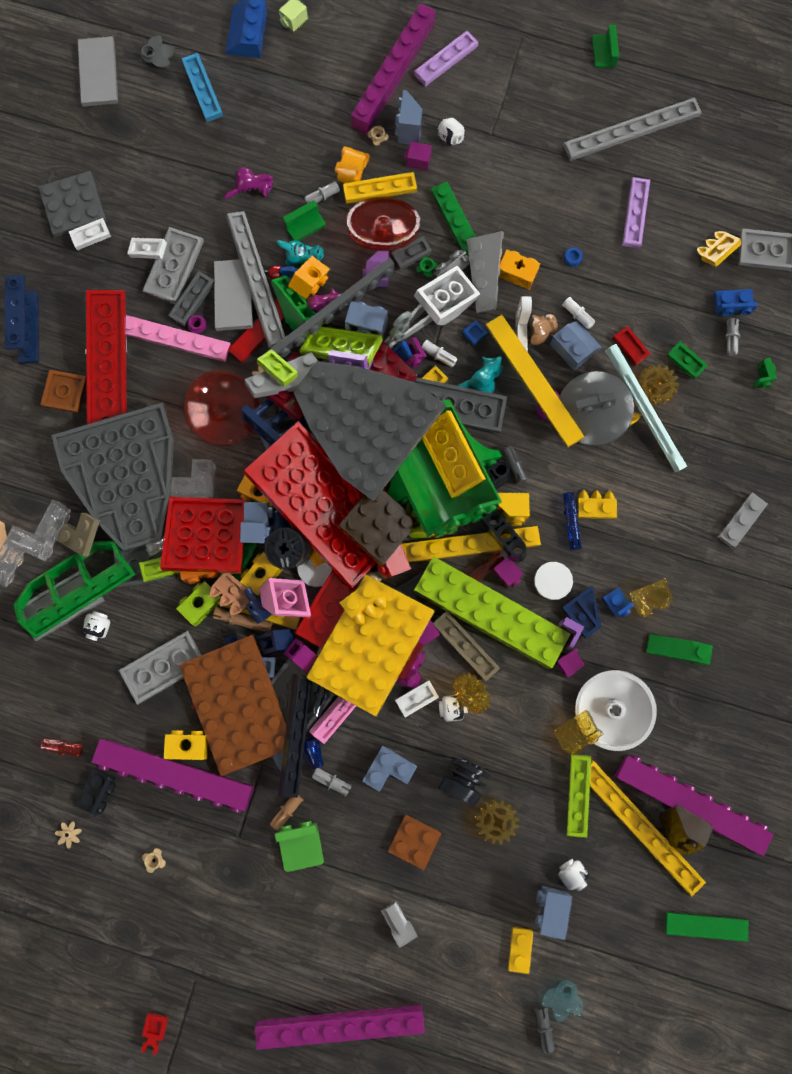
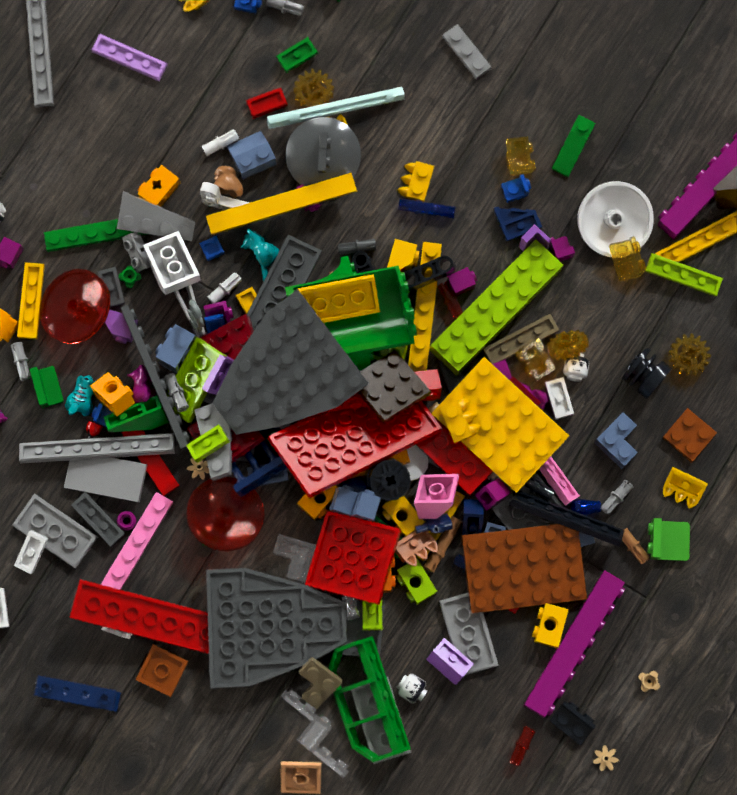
camera: 75 degrees left, 0 degrees up
white tile [534,562,573,600] -> none
blue tile [563,247,583,267] -> none
none -> light grey pin [163,373,189,412]
none -> medium lavender panel [426,638,474,685]
none -> clear yellow cylinder [515,337,556,381]
none -> yellow plate [663,467,708,509]

